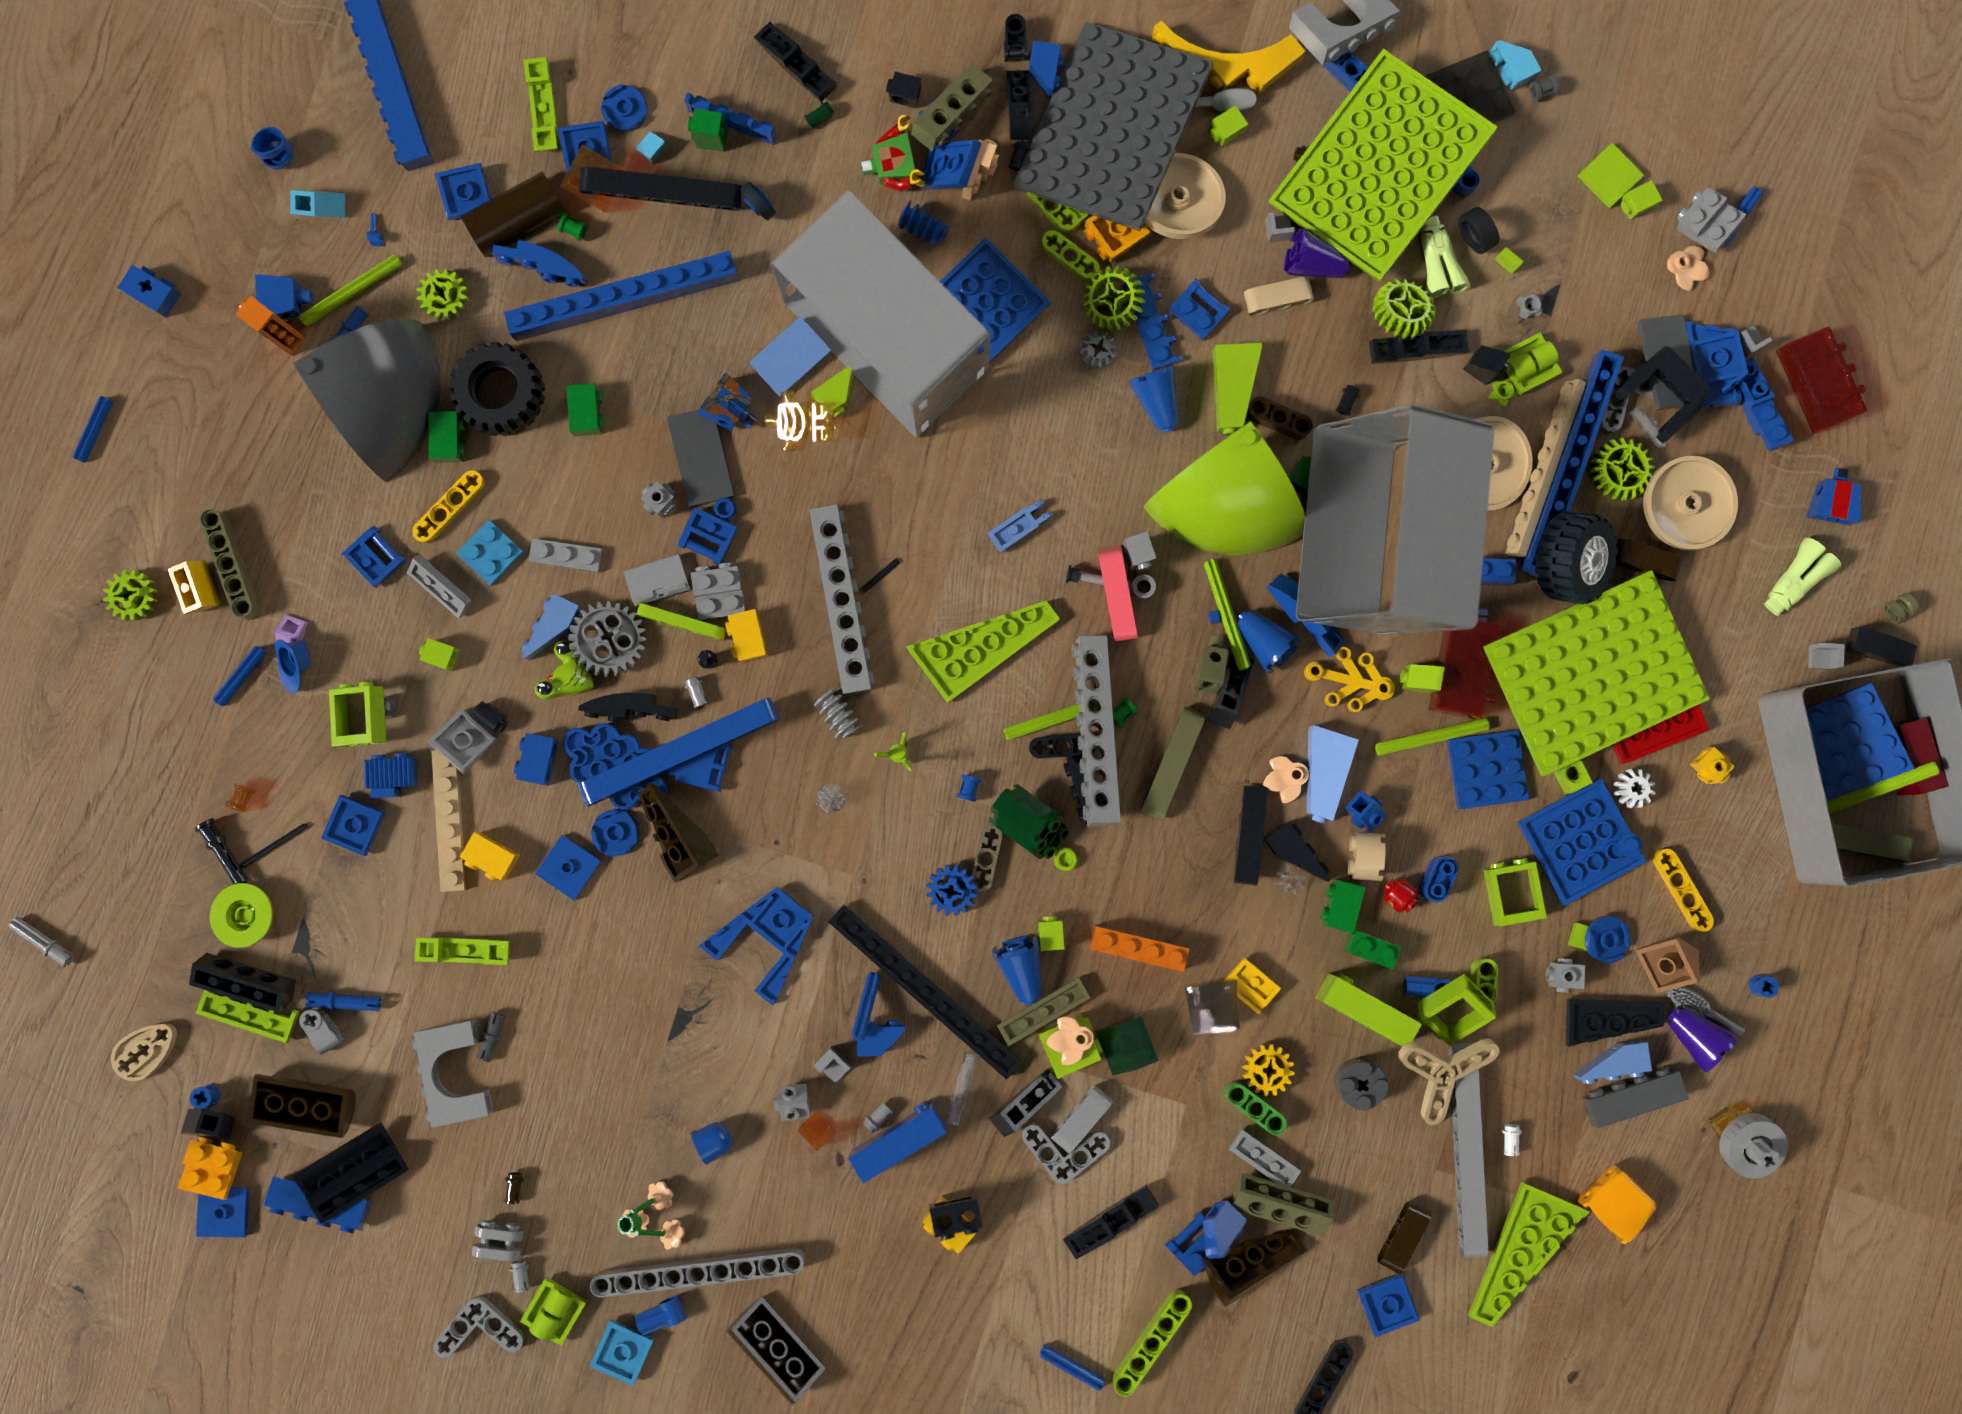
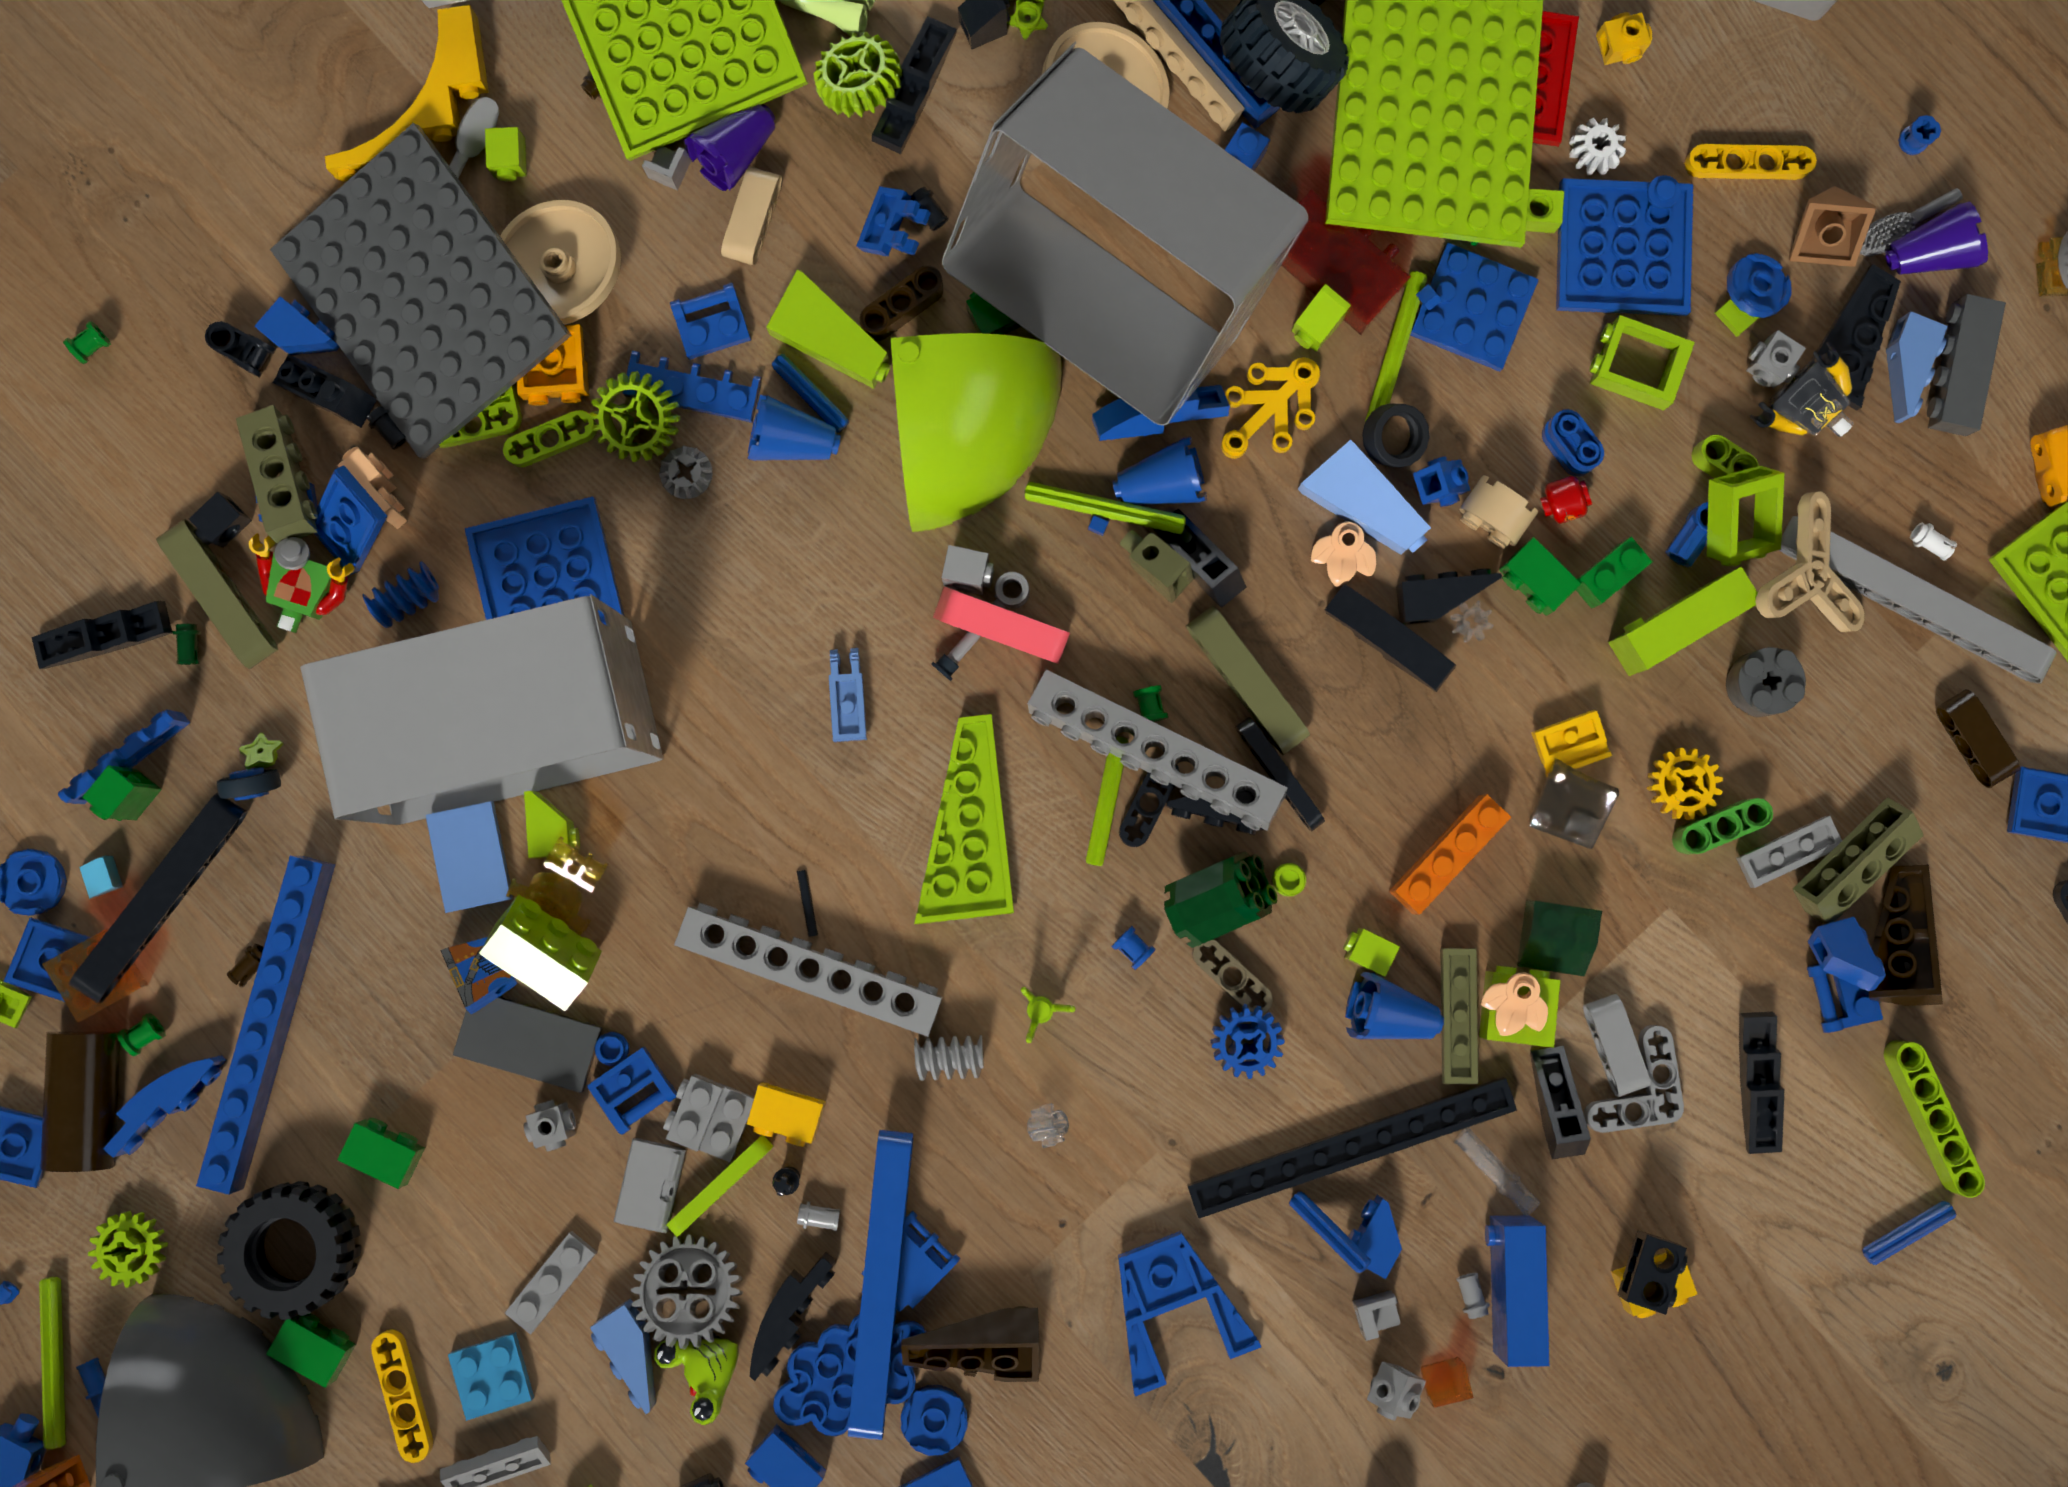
camera: 55 degrees left, 0 degrees up
none -> olive beam [156,519,278,669]
none -> dark brown pin [227,944,264,987]
none -> lime plate [239,733,283,770]
none -> light grey plate [274,537,310,570]
none -> lime brick [479,894,602,1011]
none -> blue axle [772,354,849,433]
none -> blue plate [856,186,931,257]
none -> black beam [1235,717,1325,832]
none -> black tyre [1362,403,1430,467]
none -> blue piece [1416,284,1442,311]
none -> torso [1750,342,1854,437]

